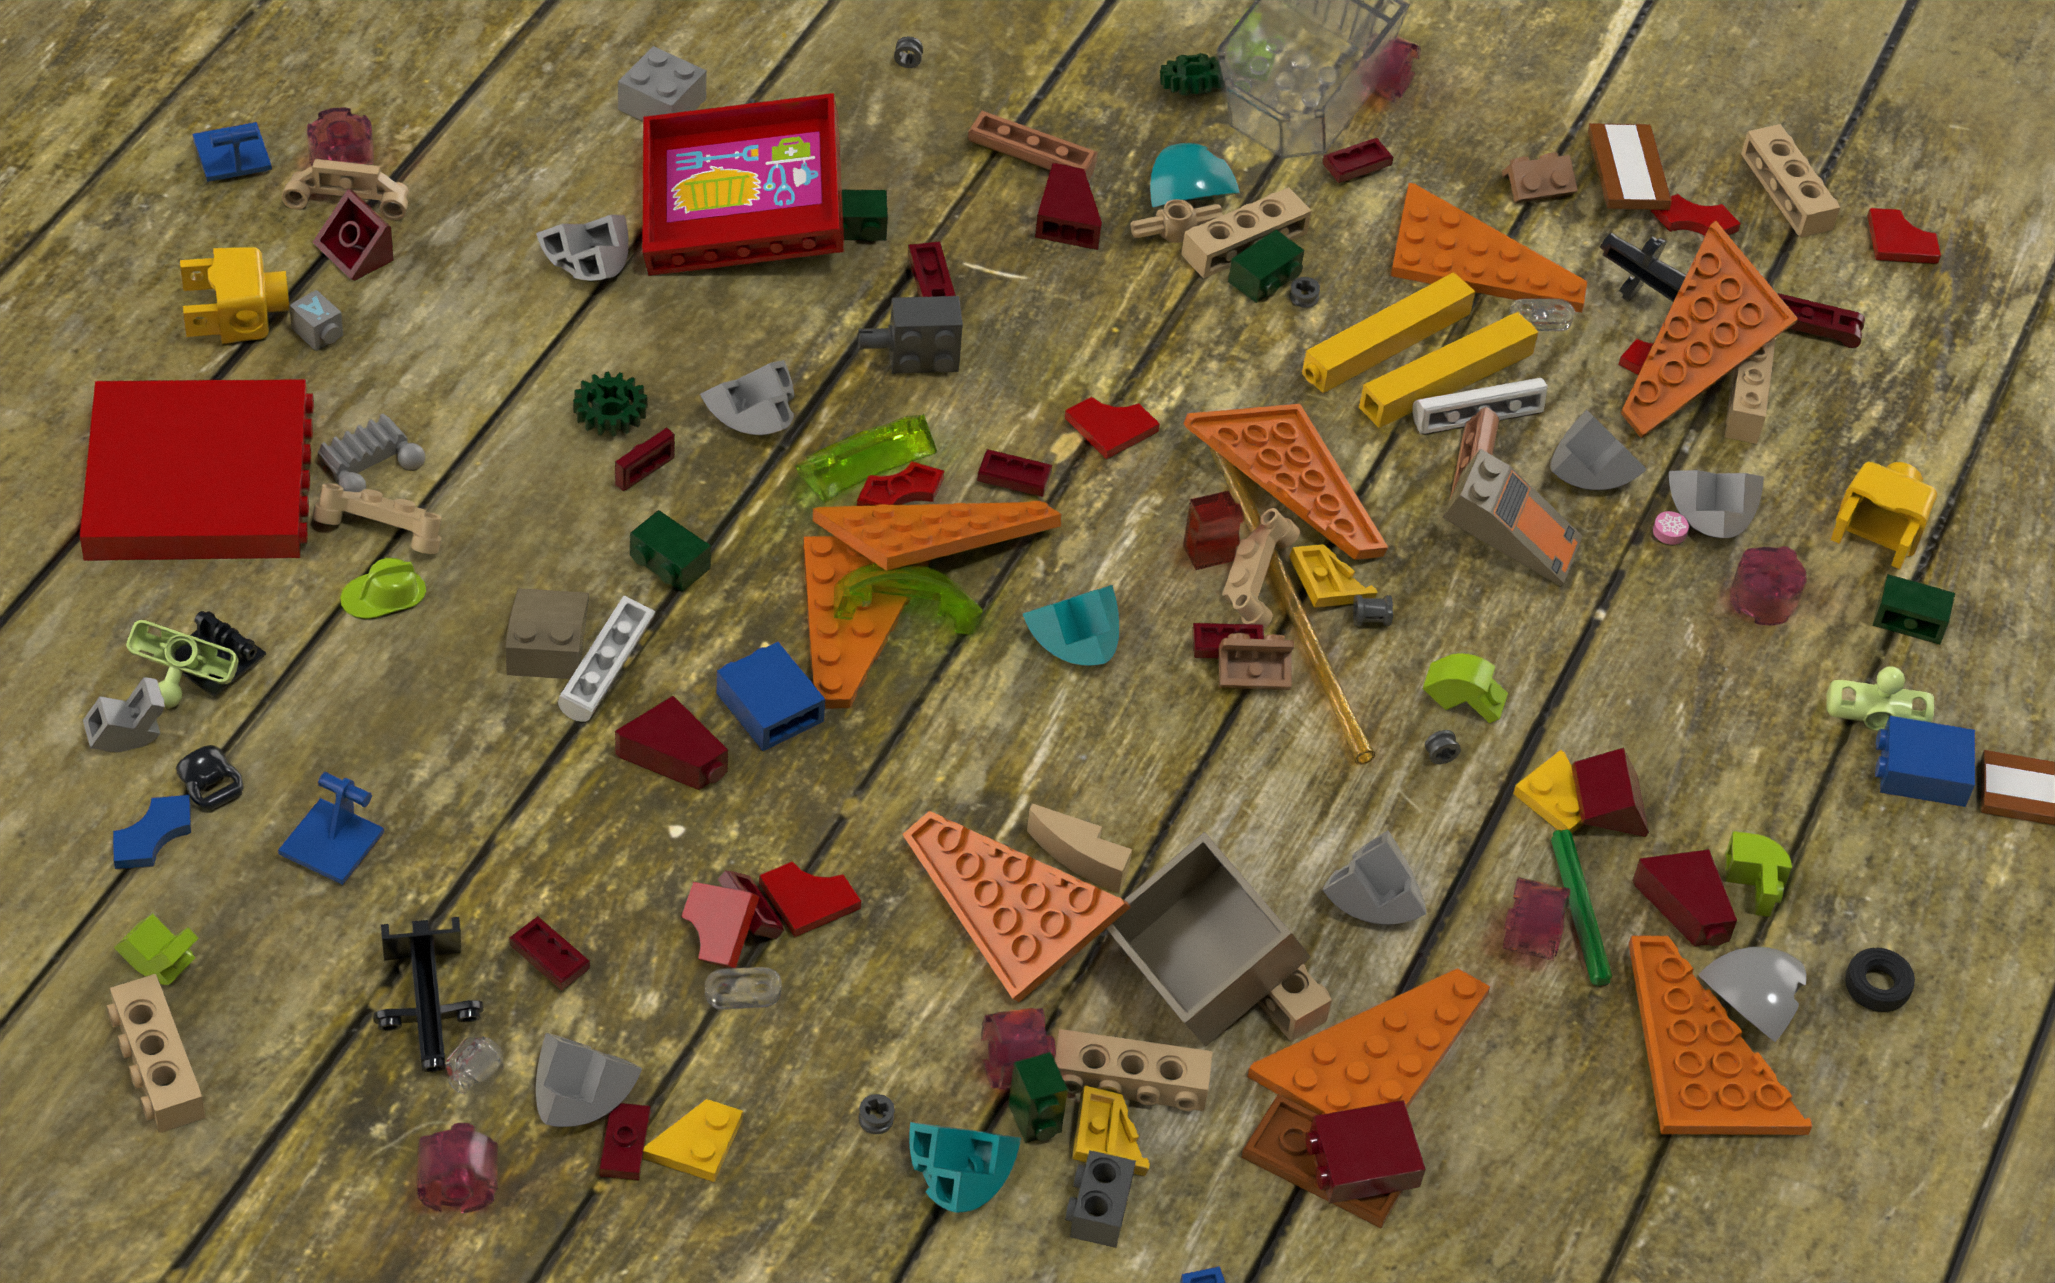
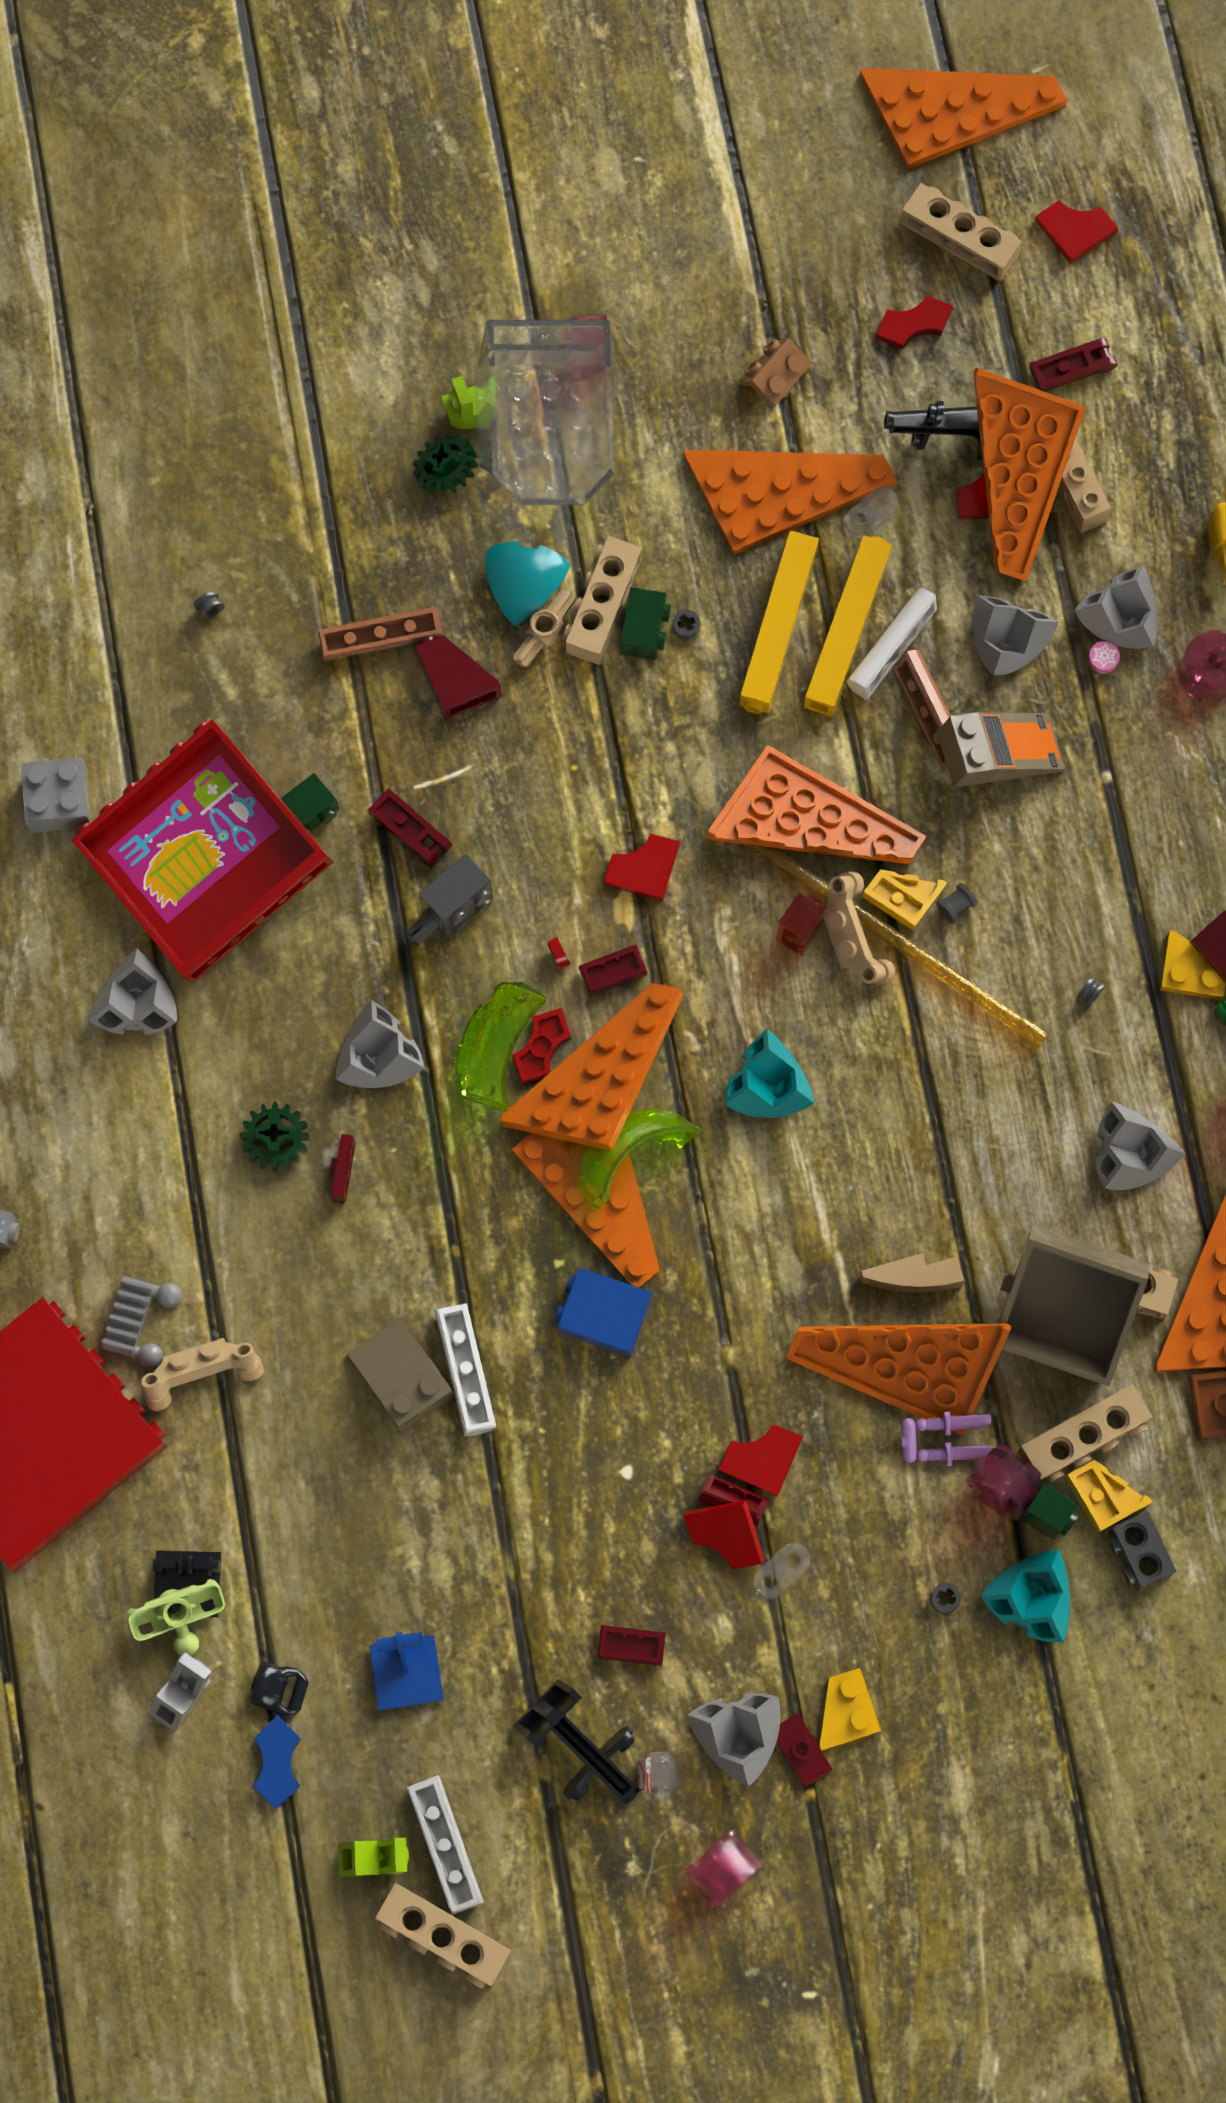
camera: 30 degrees left, 25 degrees up
lime piece [340,558,426,619] -> none
dark red slope [615,696,728,790] -> none
dark green brick [630,510,711,592] -> none
dark red plate [1192,623,1264,659] -> none
medium nougat bracket [1219,633,1294,690] -> none
dark red plate [1322,138,1394,183] -> none
lime brick [1422,653,1508,723] -> none
tile [1588,123,1672,210] -> none
none -> white brick [407,1775,484,1915]
none -> red tile [547,937,571,969]
none -> orange wing [860,68,1067,170]
none -> lavender piece [901,1412,993,1466]

